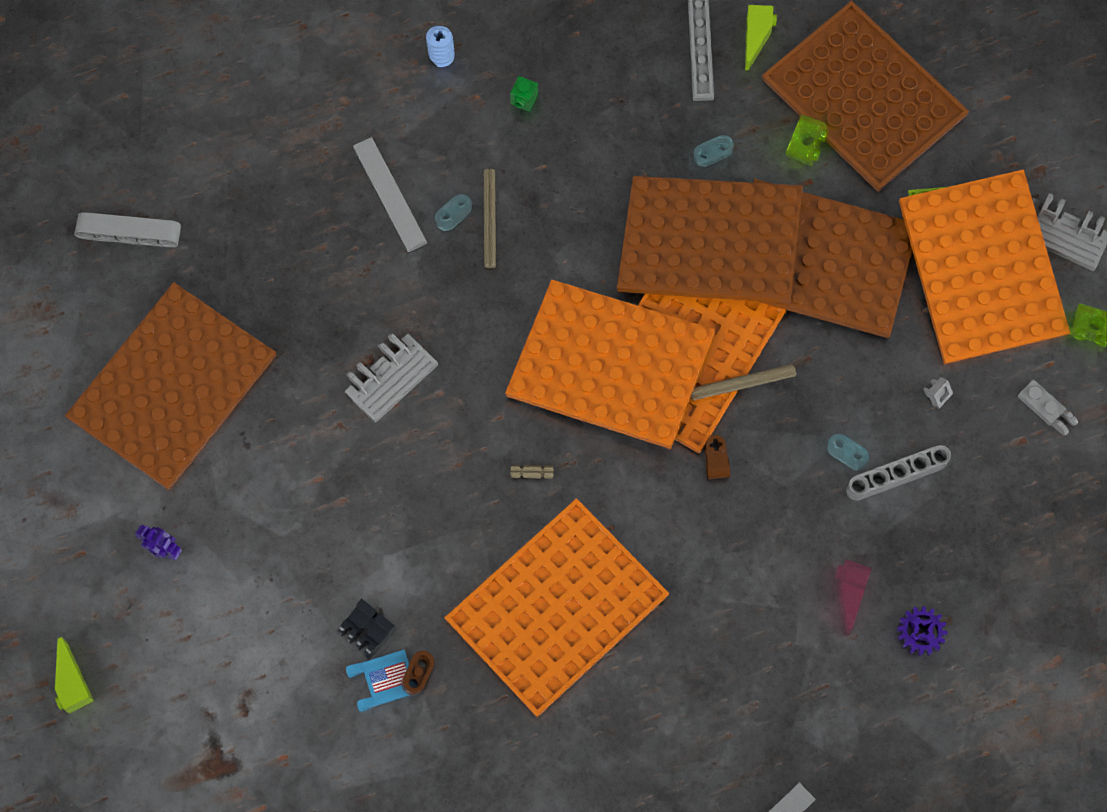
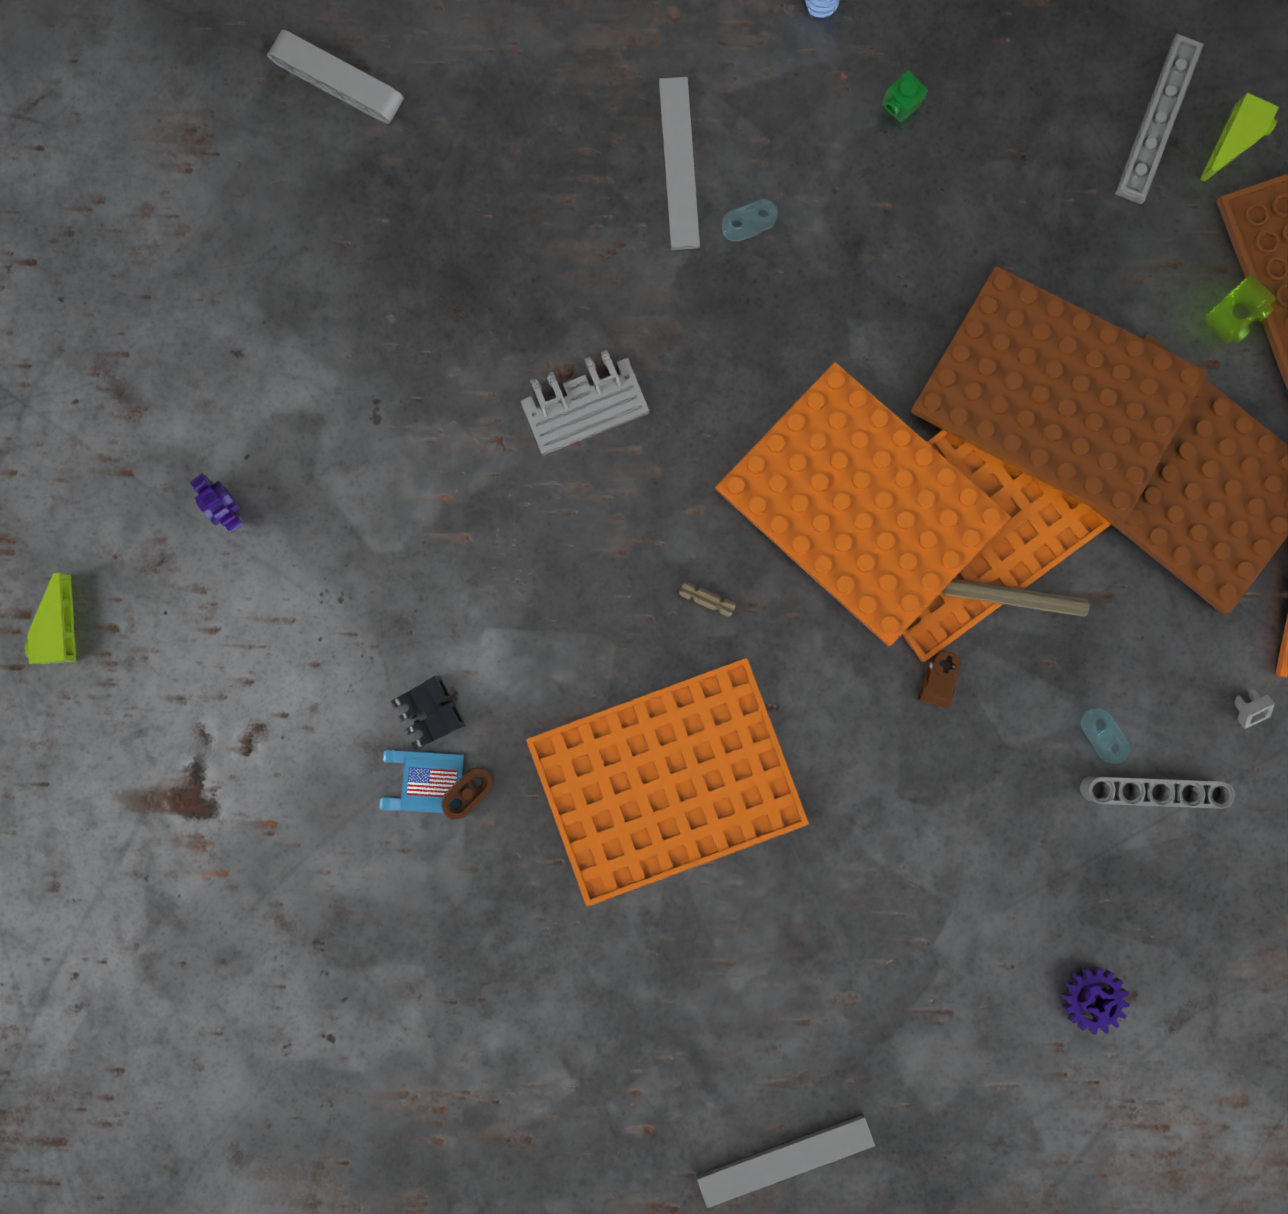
camera: 25 degrees right, 15 degrees up
dark orange plate [65,282,277,491] -> none
dark tan axle [484,169,496,268] -> none
clear light blue plate [693,135,734,167] -> none
clear pink slope [835,560,872,636] -> none

